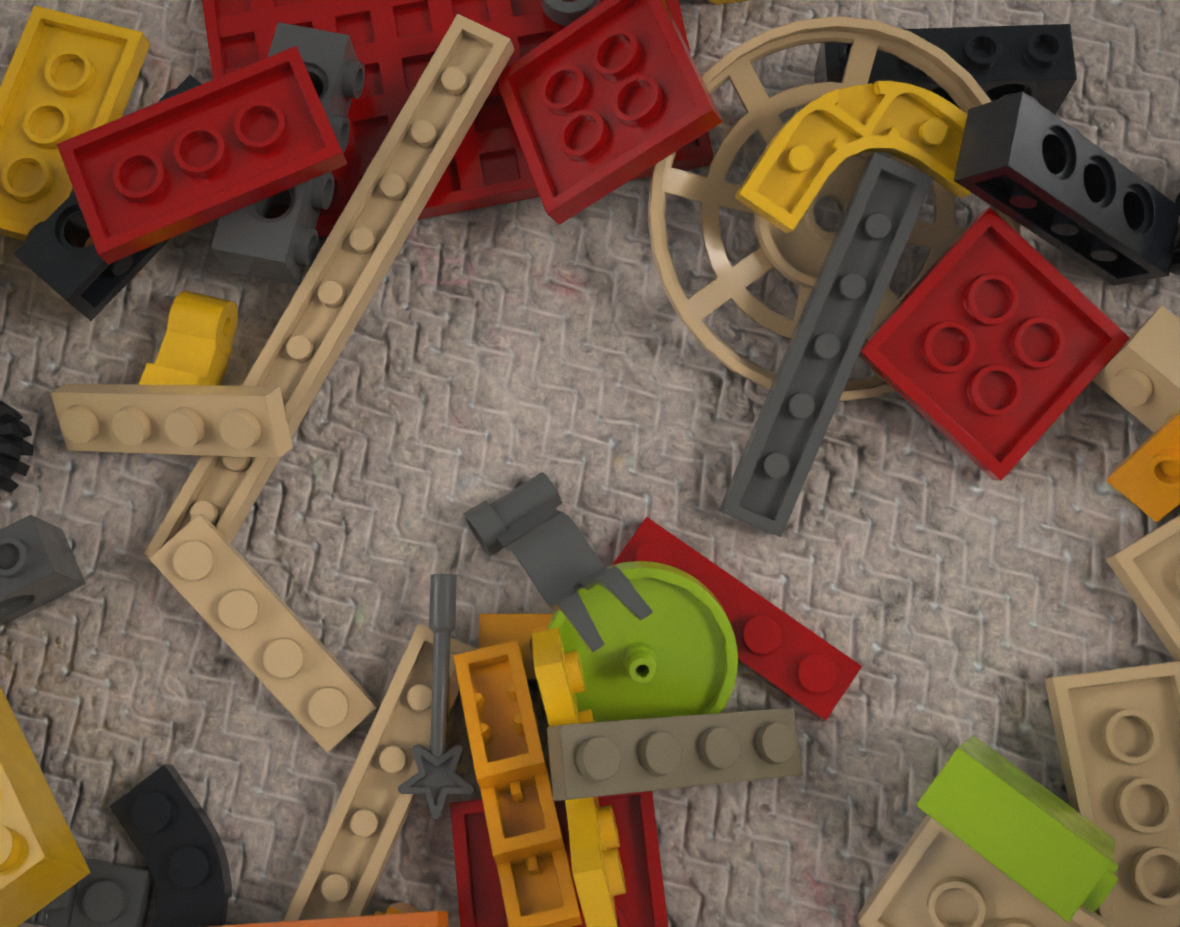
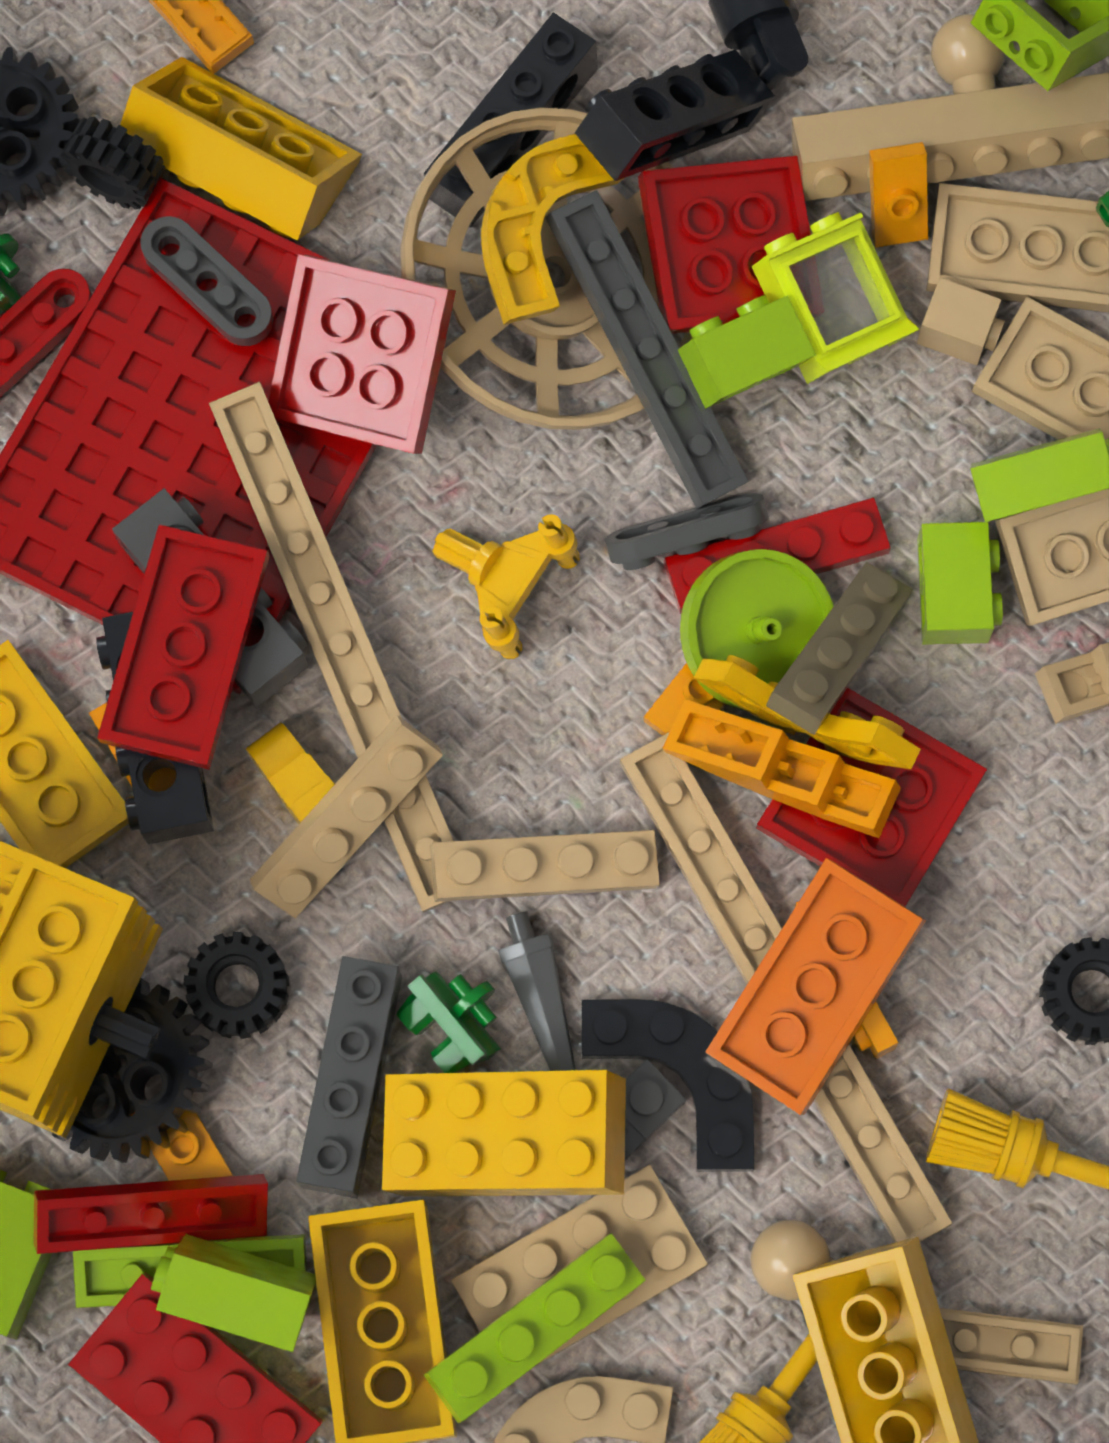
camera: 55 degrees left, 0 degrees up
dark grey piece [398,574,476,820] -> none
dark grey flag [463,472,653,653] -> none
none -> green hips [396,972,501,1073]
none -> yellow axle [432,514,580,660]
none -> dark grey bar [498,911,576,1071]
none -> dark grey plate [605,493,768,570]
none -> lime brick [678,295,816,409]
none -> window [751,212,920,384]
none -> tan brick [917,277,1005,366]
none -> lime brick [917,522,1003,645]

